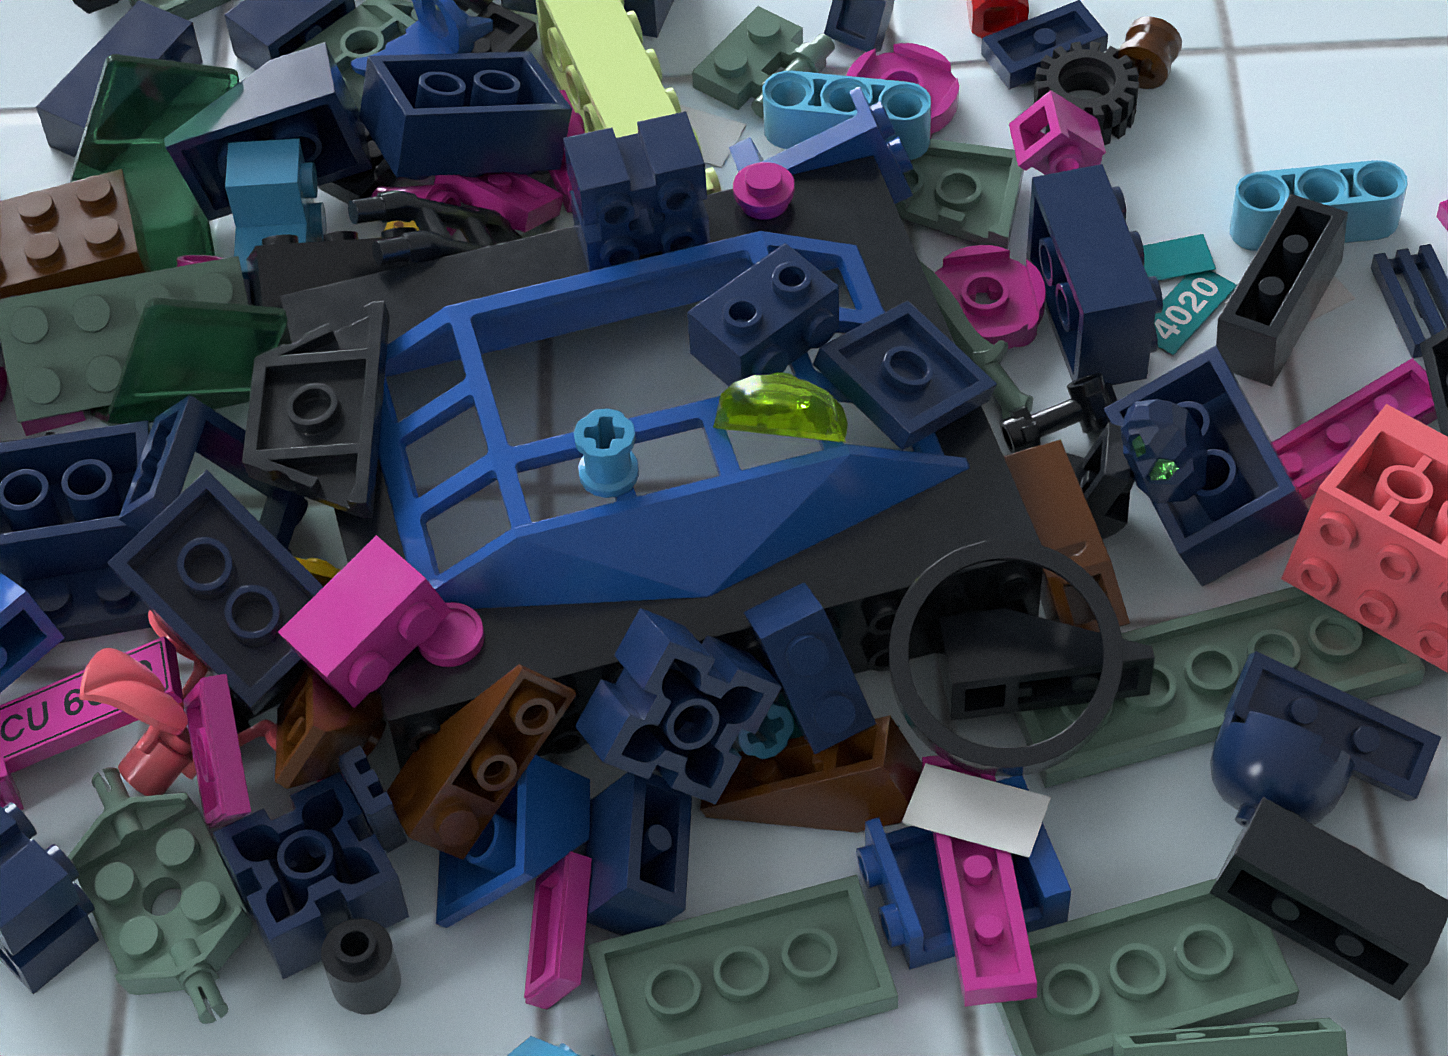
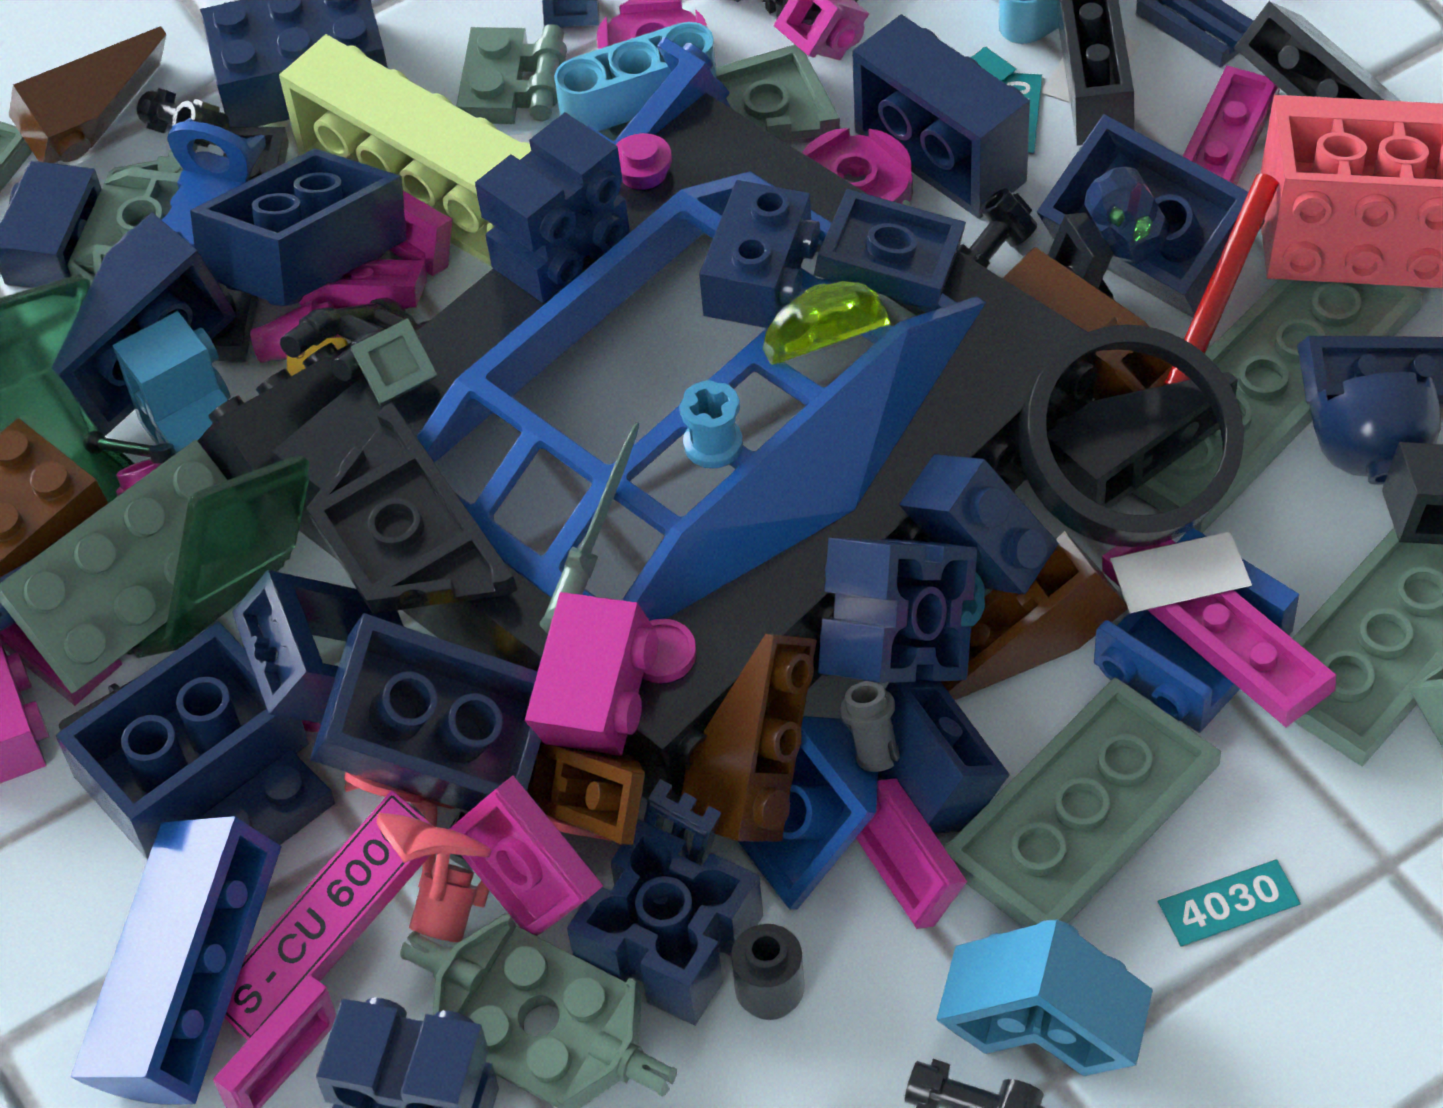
camera: 30 degrees left, 0 degrees up
none -> black hinge [83,430,175,464]
none -> sand green plate [351,318,437,406]
none -> sand green sword [540,422,639,633]
none -> dark grey pin [840,681,900,772]
none -> red bar [1163,173,1279,386]

